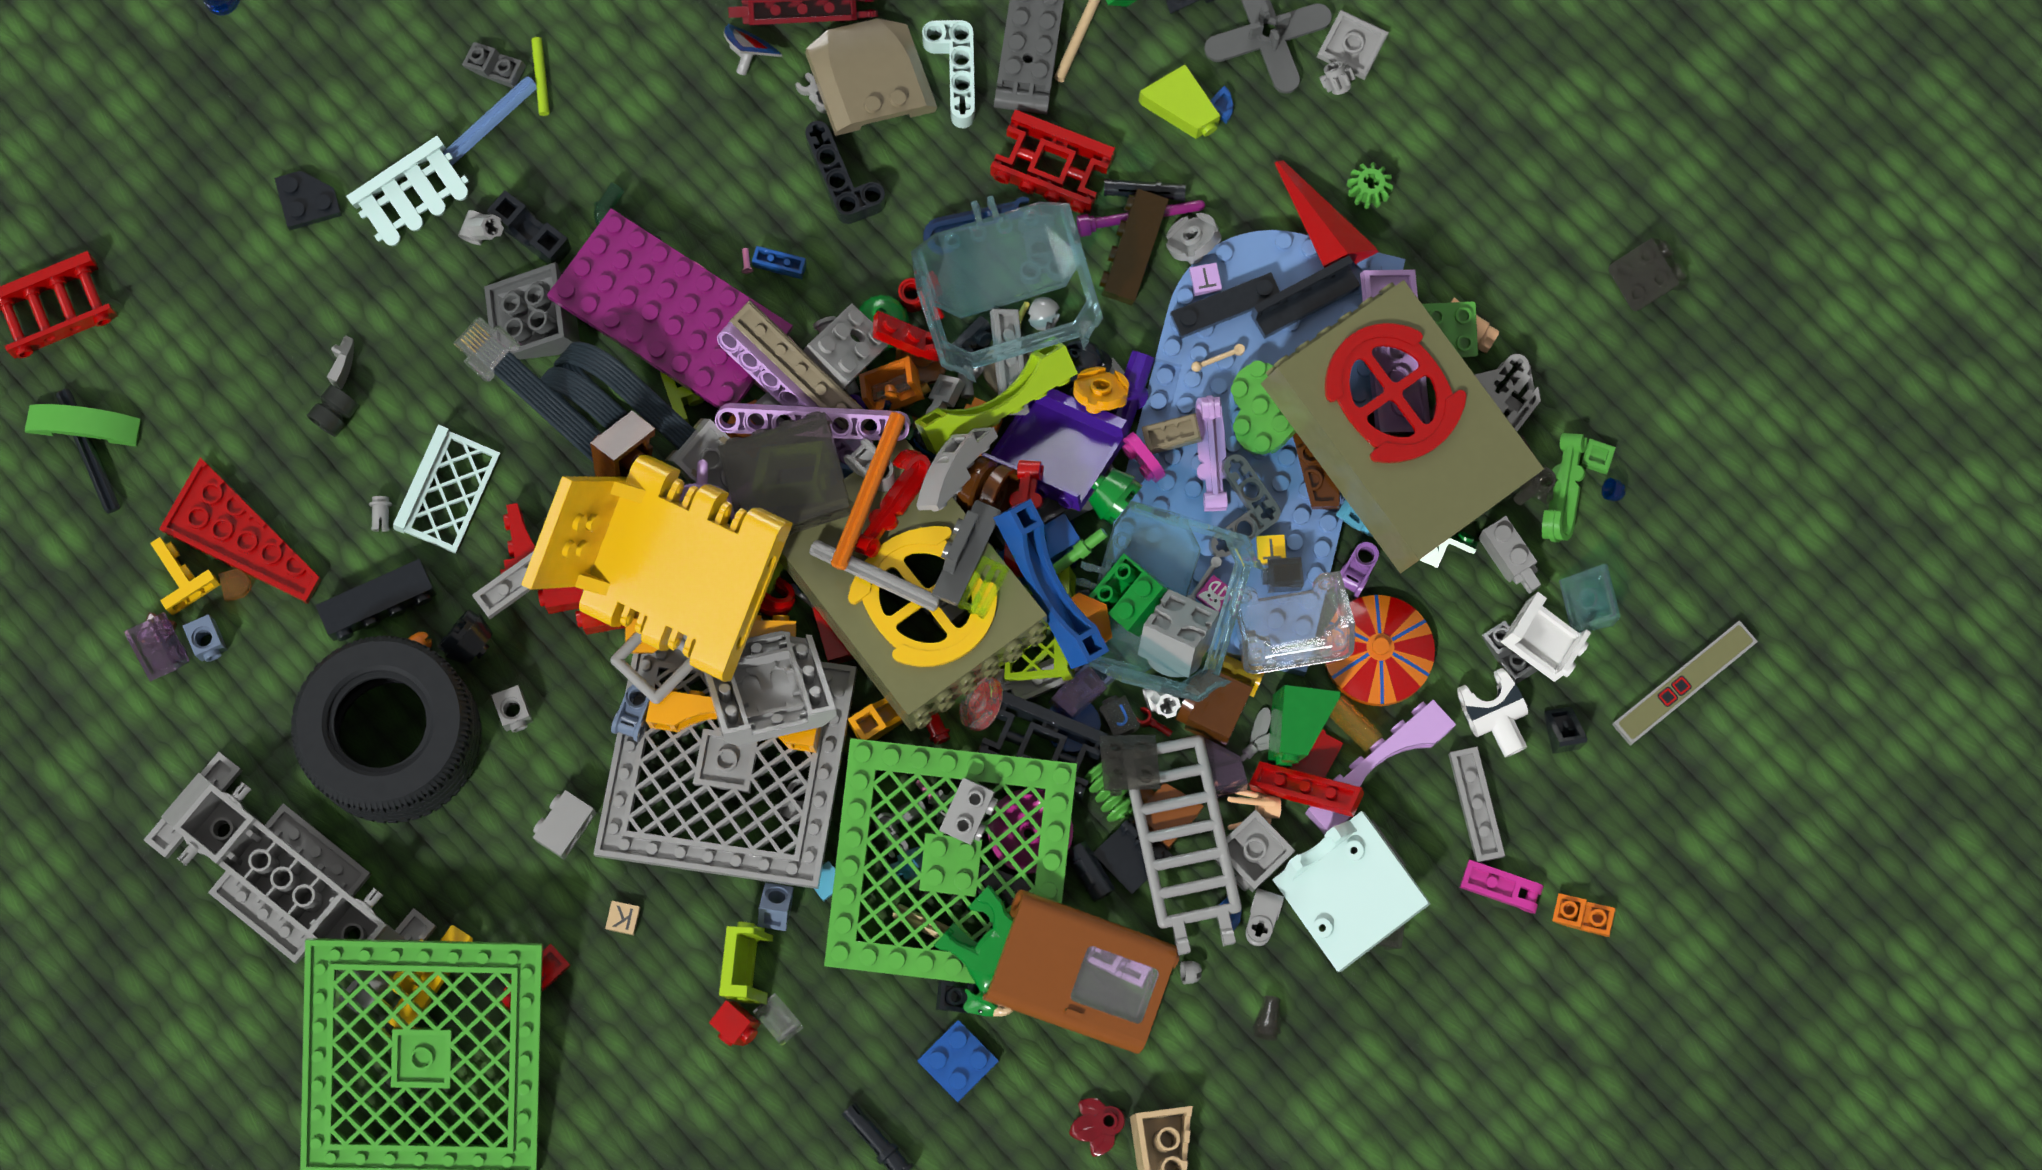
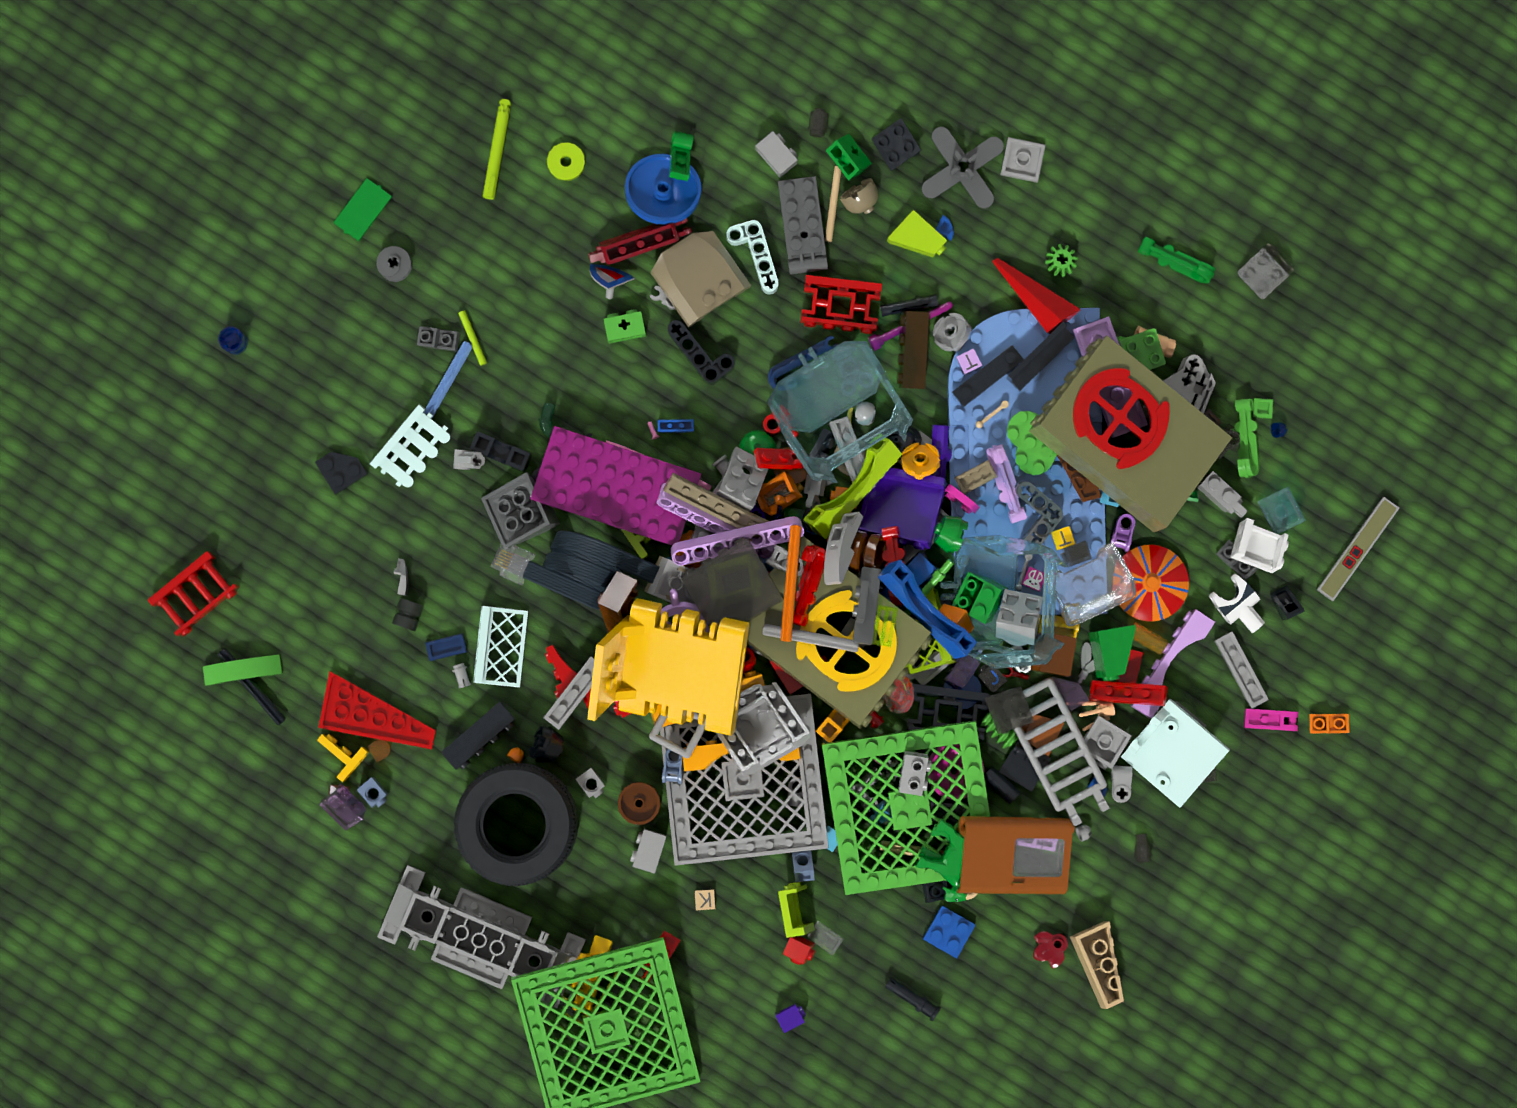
camera: 15 degrees left, 10 degrees up
light grey gear [1320,61,1355,95] -> none
none -> dark blue tile [425,633,467,661]
none -> bright green brick [604,309,646,344]
none -> reddish brown wheel [618,782,661,825]
none -> dark purple brick [775,1003,806,1033]
none -> dark tan cylinder [840,178,879,214]
none -> green piece [1138,237,1216,284]

